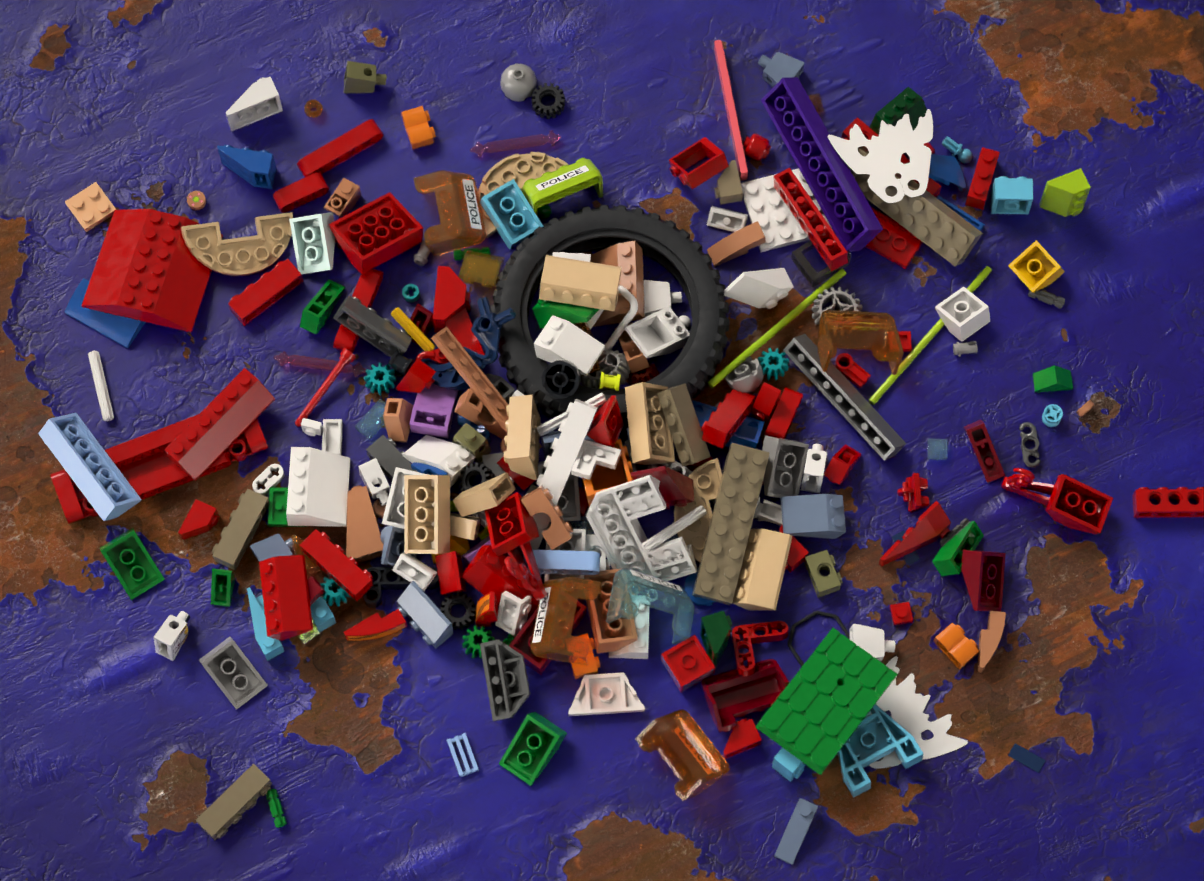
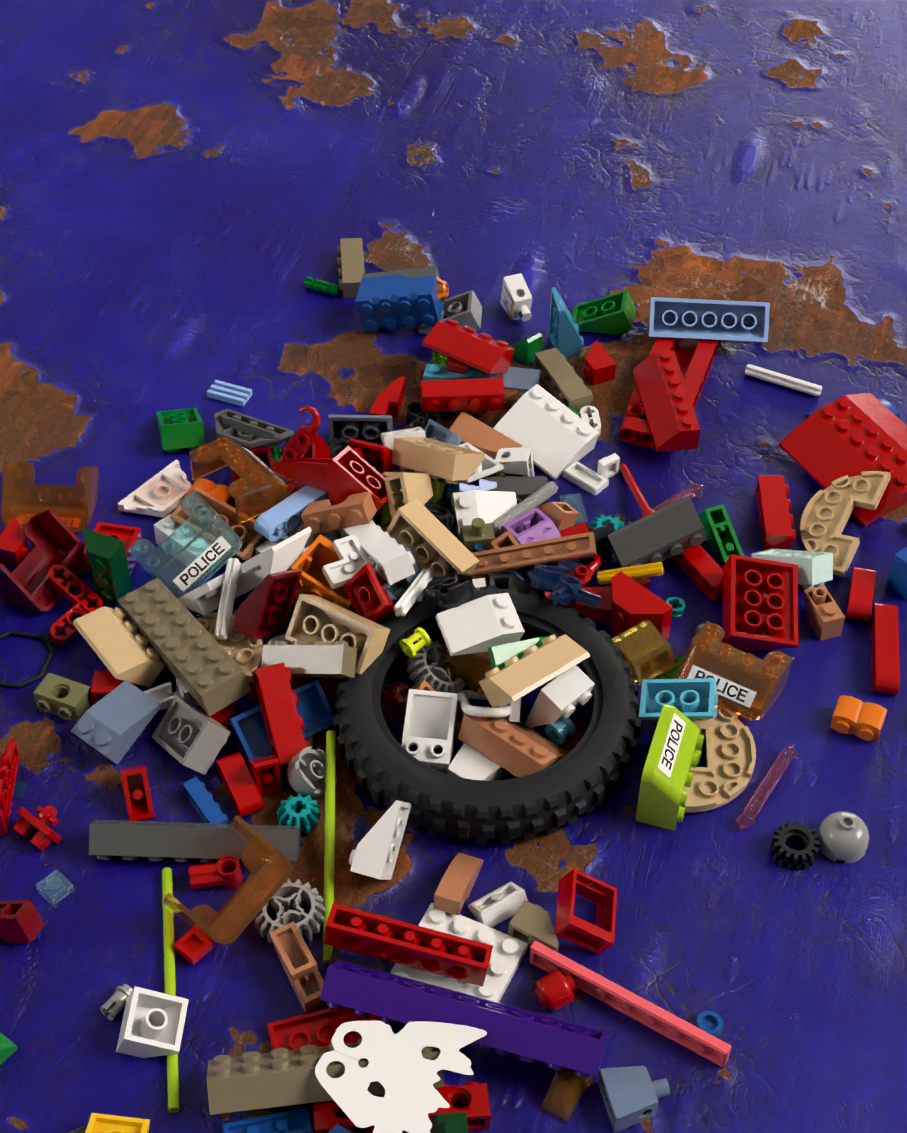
camera: 130 degrees right, 25 degrees down
white torso [801,444,827,494] -> none
none -> blue piece [183,776,229,824]
none -> nougat slope [269,921,327,1013]
none -> blue piece [356,266,449,333]
none -> light grey axle [492,481,558,533]
none -> dark azure slope [549,287,584,358]
none -> blue tile [694,1011,723,1038]

